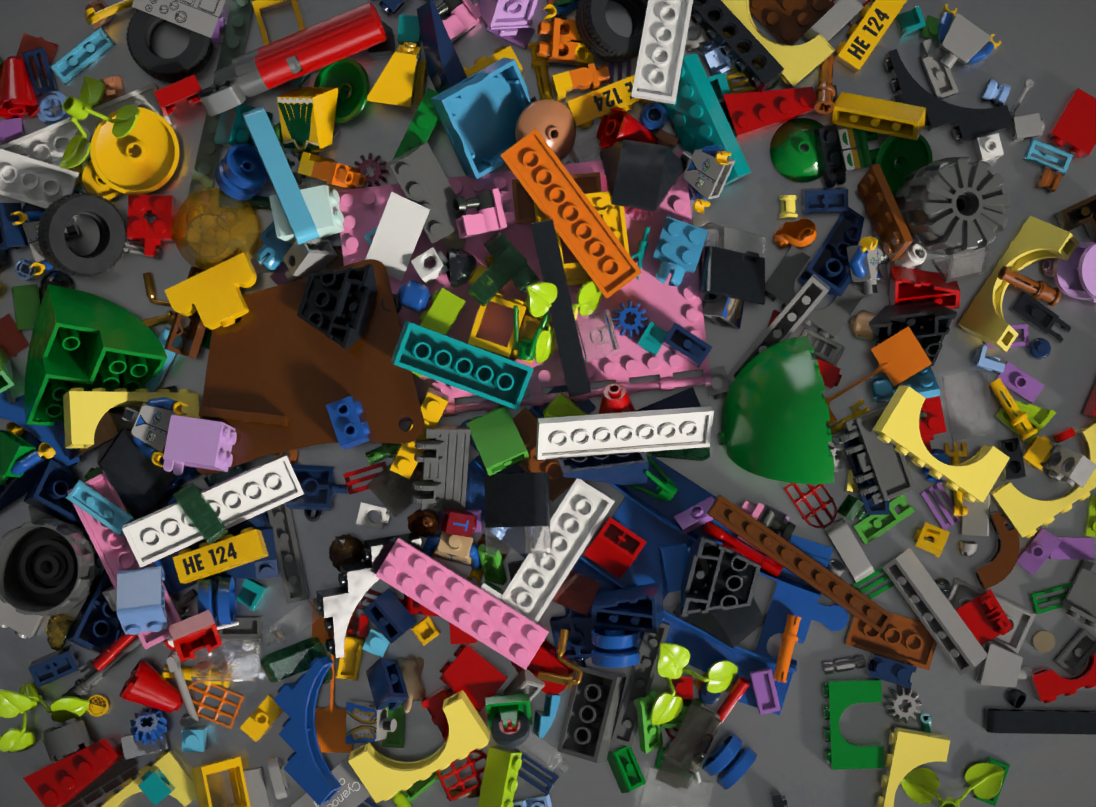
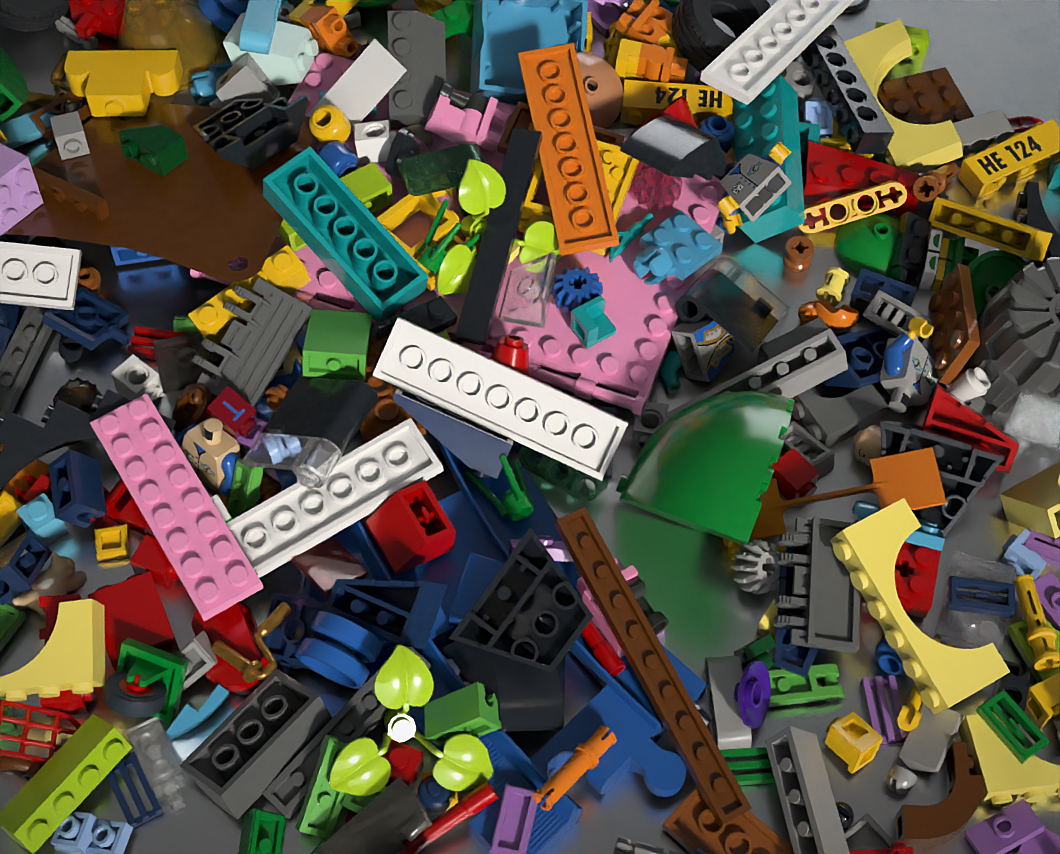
camera: 25 degrees right, 30 degrees down
blue brick [326,396,371,450] -> none
dark blue brick [662,323,712,368] -> none
red window [783,483,837,528] -> none
none -> light grey brick [50,111,90,160]
none -> dark green slope [118,125,188,176]
none -> dark orange plate [265,385,289,412]
none -> yellow head [309,104,351,145]
none -> black hinge [371,295,458,349]
none -> bright green hinge [424,682,502,747]
none -> teal arm [660,349,683,392]
none -> dark purple dish [734,660,771,729]
none -> dark orange wheel [783,236,814,272]
none -> yellow beam [799,181,907,234]
none -> light grey slope [863,290,932,342]
none -> dark blue tile [947,575,1015,618]
none -> green tile [976,689,1050,764]

